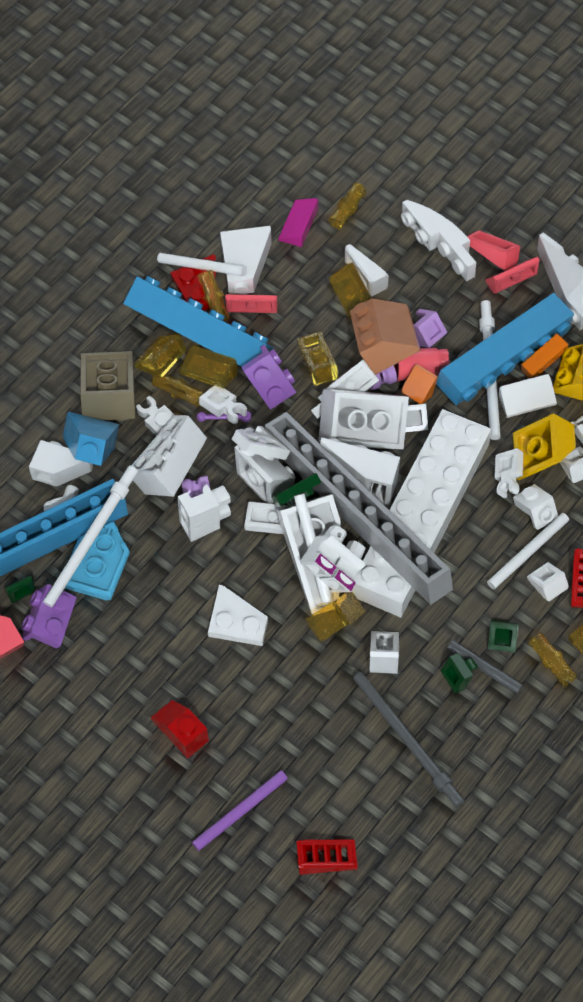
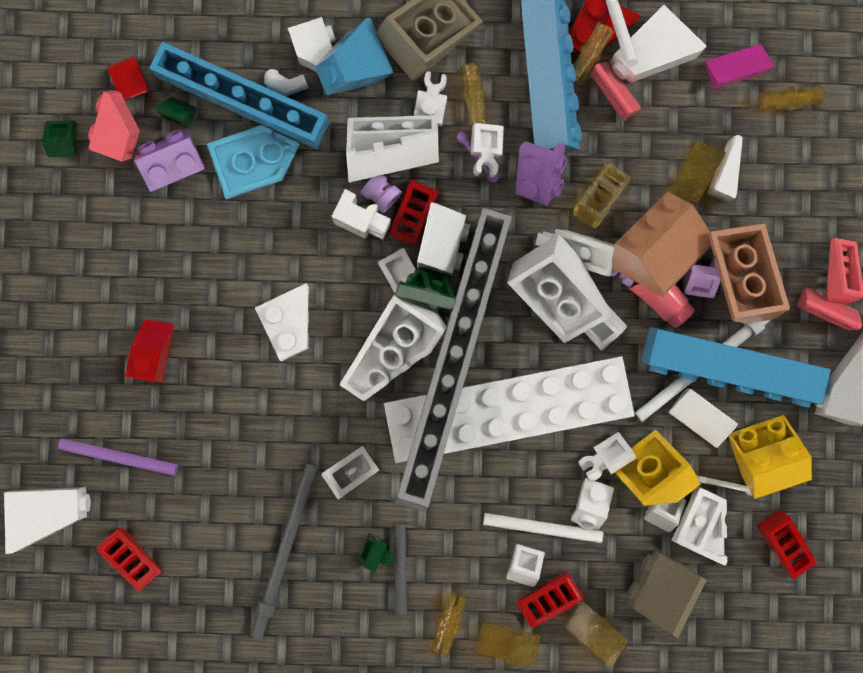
camera: 50 degrees right, 25 degrees up
white bar [43,465,138,608] -> none
clear yellow slope [134,334,187,377] -> none
clear yellow slope [179,346,237,389] -> none
white wing [232,426,290,460] -> none
white bar [294,493,332,603] -> none
white hips [299,525,366,593] -> none
clear yellow slope [305,592,365,642] -> none
white slope [320,437,400,510] -> none
white slope [401,200,476,281] -> none
orange slope [401,364,438,404] -> none
dark green slope [488,620,519,653] -> none
orange piece [521,334,568,379] -> none
none -> white slope [4,487,91,554]
none -> red slope [388,179,440,246]
none -> nougat slope [708,223,790,324]

